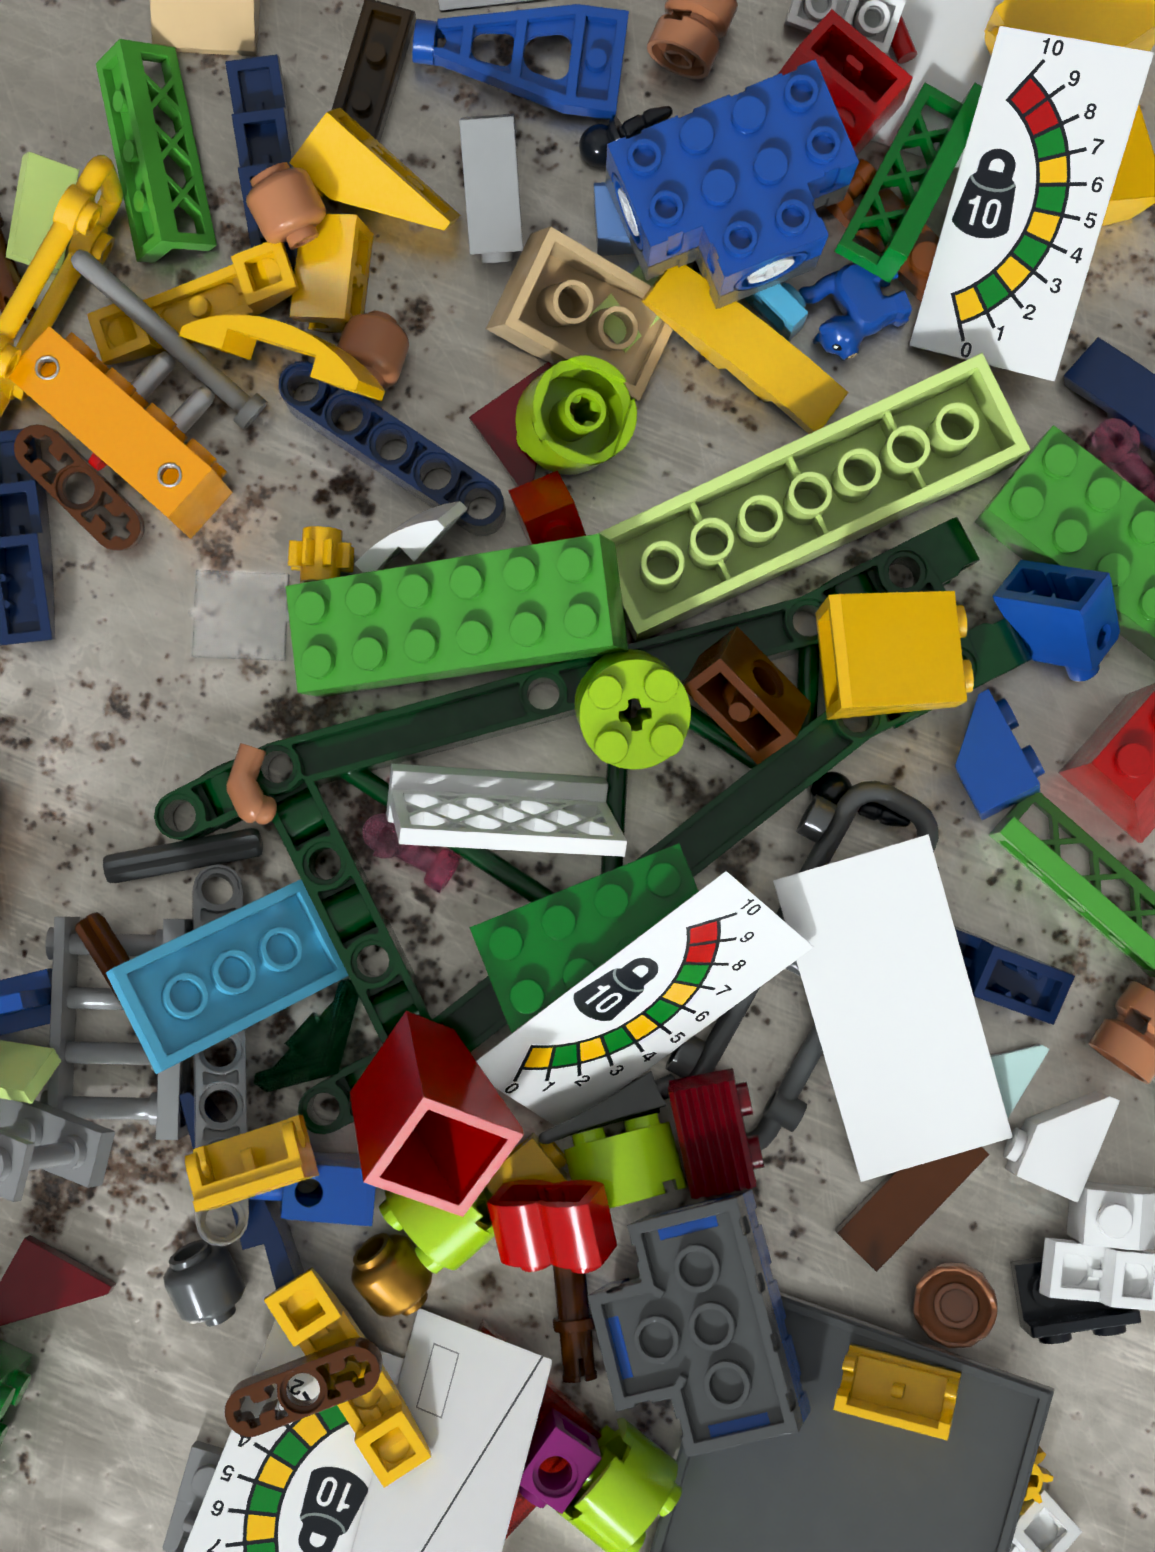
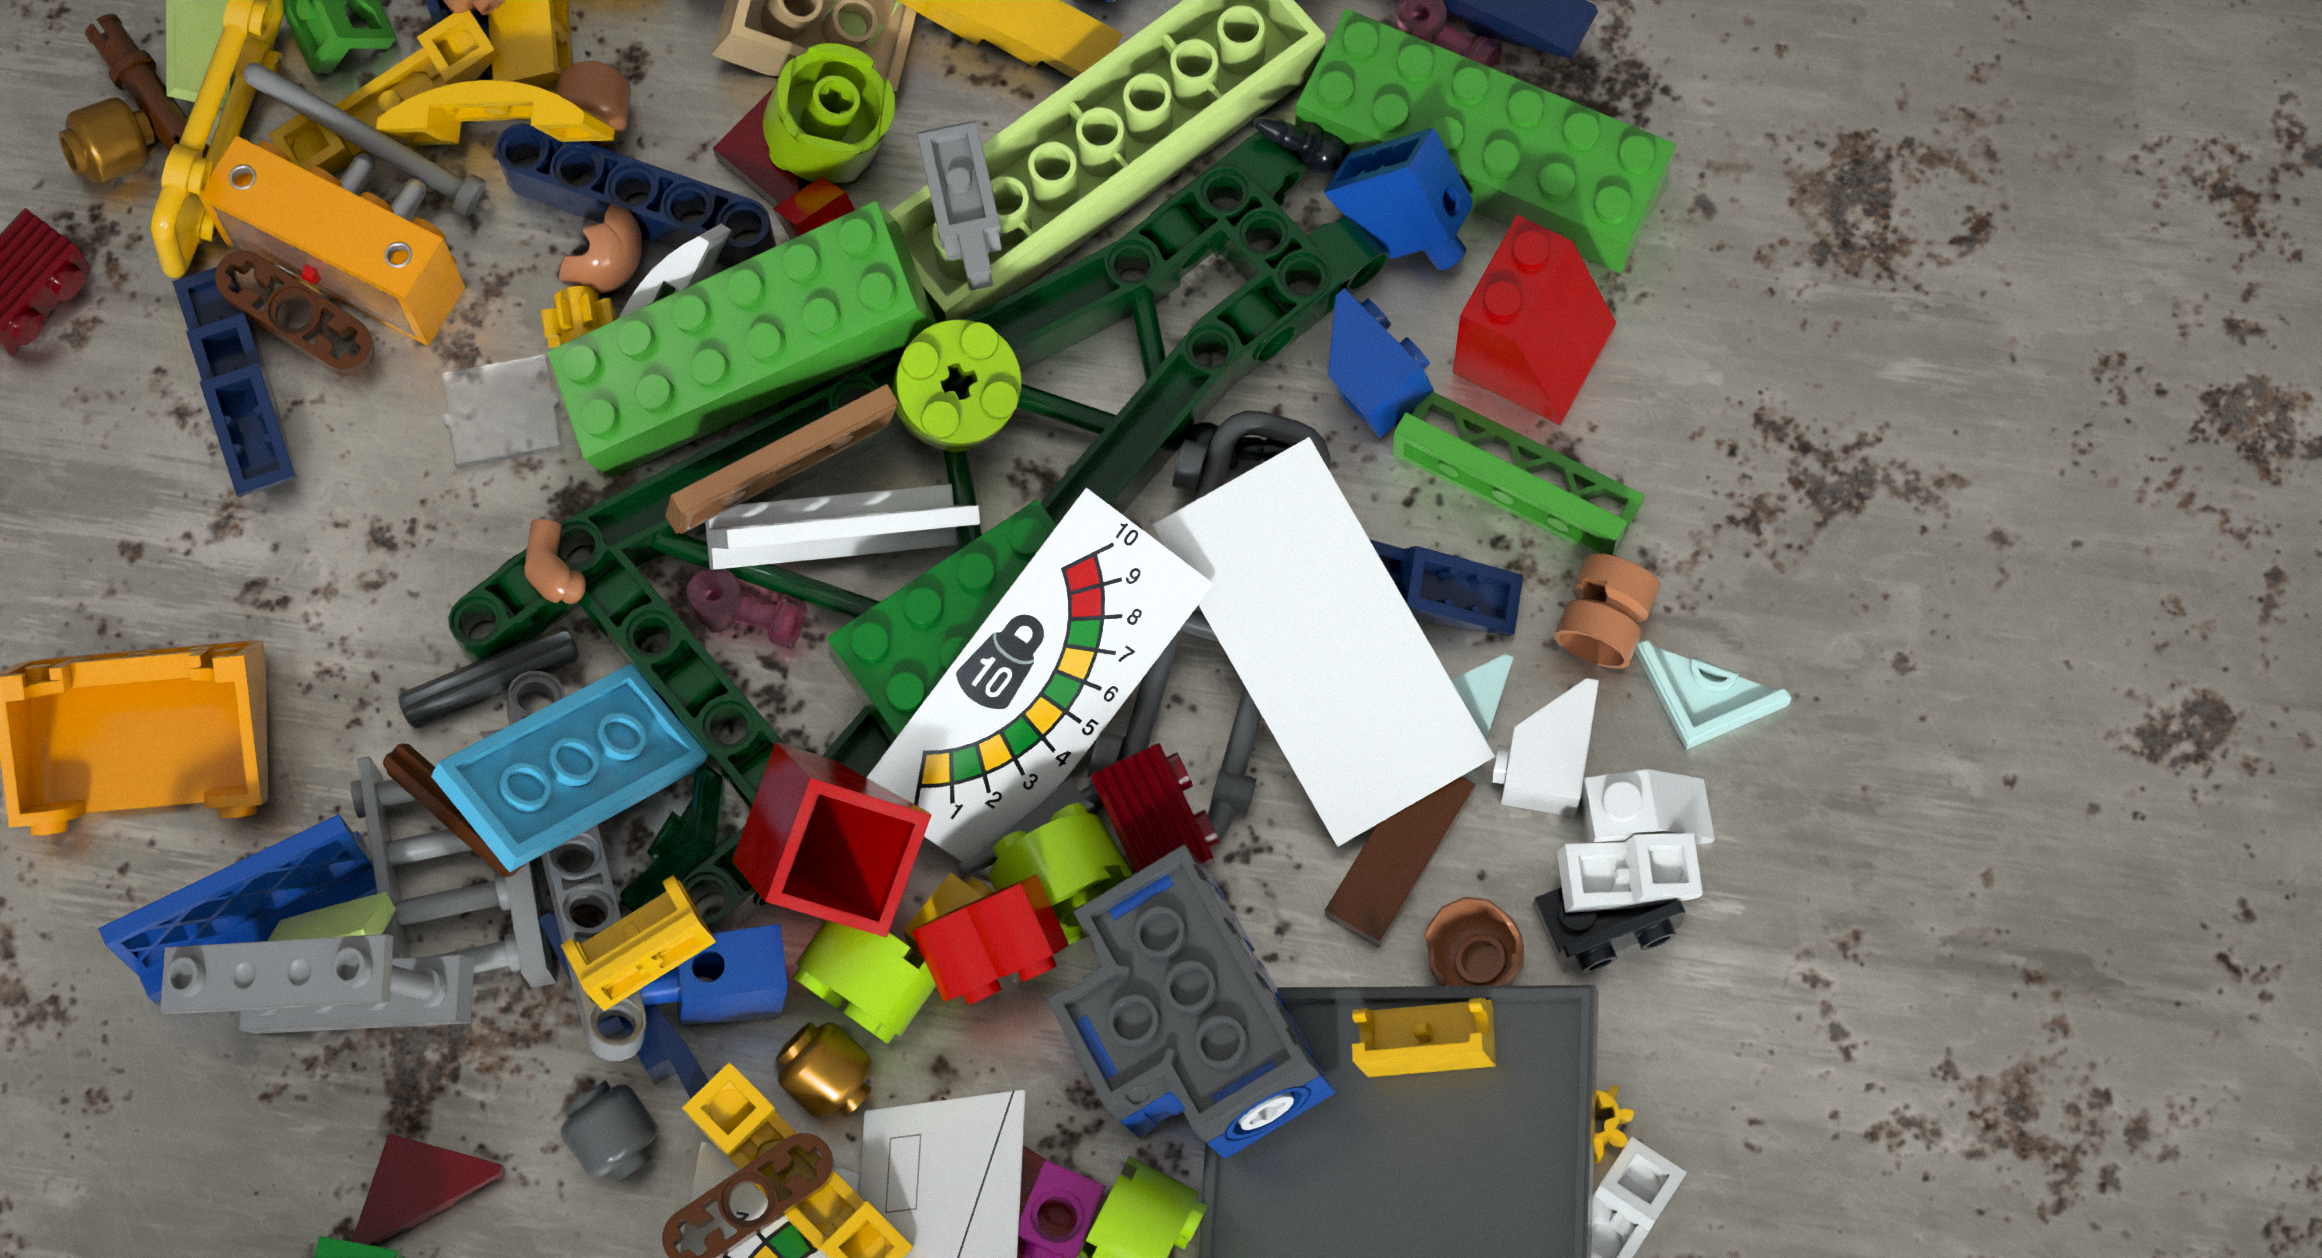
camera: 15 degrees left, 15 degrees down
reddish brown pin [553,1266,597,1383] -> none
reddish brown brick [683,626,811,765] -> none
yellow slope [815,591,974,720] -> none
none -> nougat hair [559,204,643,295]
none -> medium nougat tile [665,384,898,534]
none -> light grey hinge [917,120,1002,291]
none -> black bar [1254,117,1349,176]

